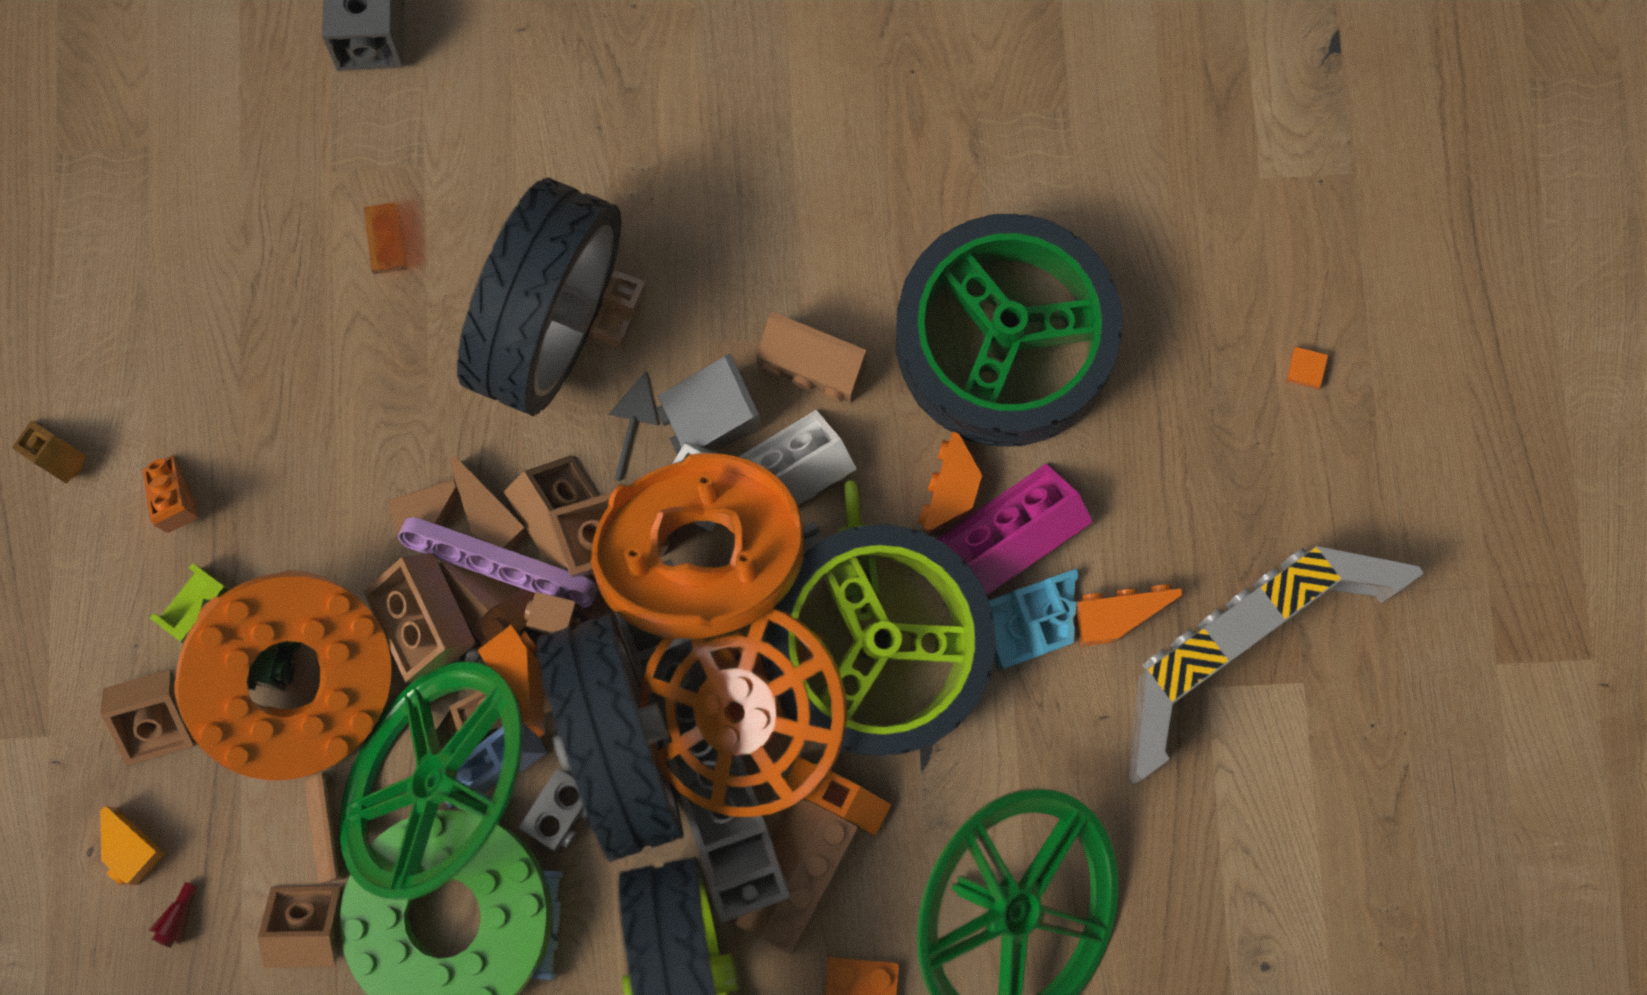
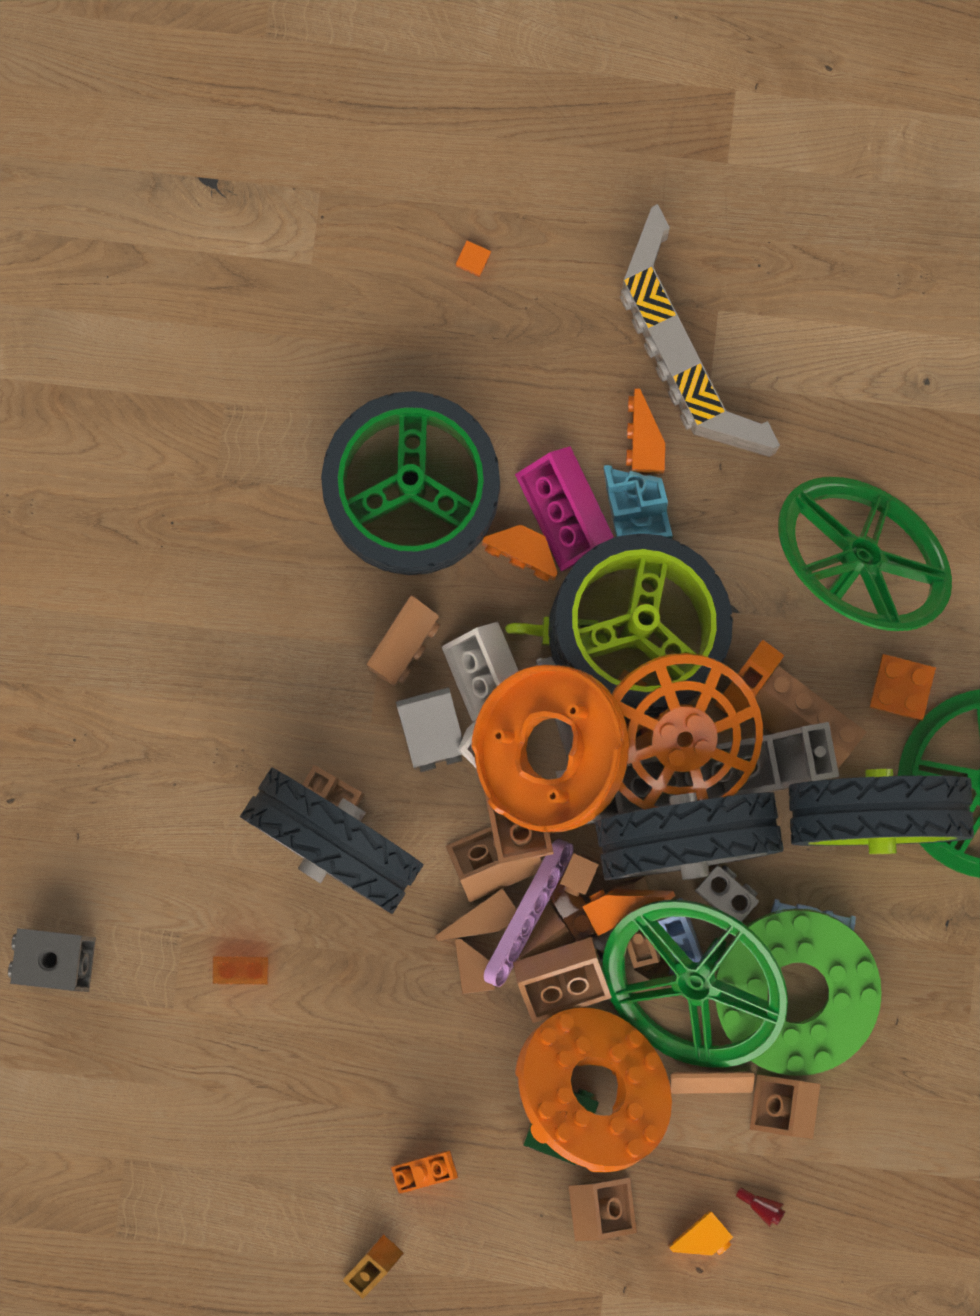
camera: 85 degrees left, 5 degrees up
lime panel [149,563,230,643] -> none
dark grey piece [609,372,658,481] -> none

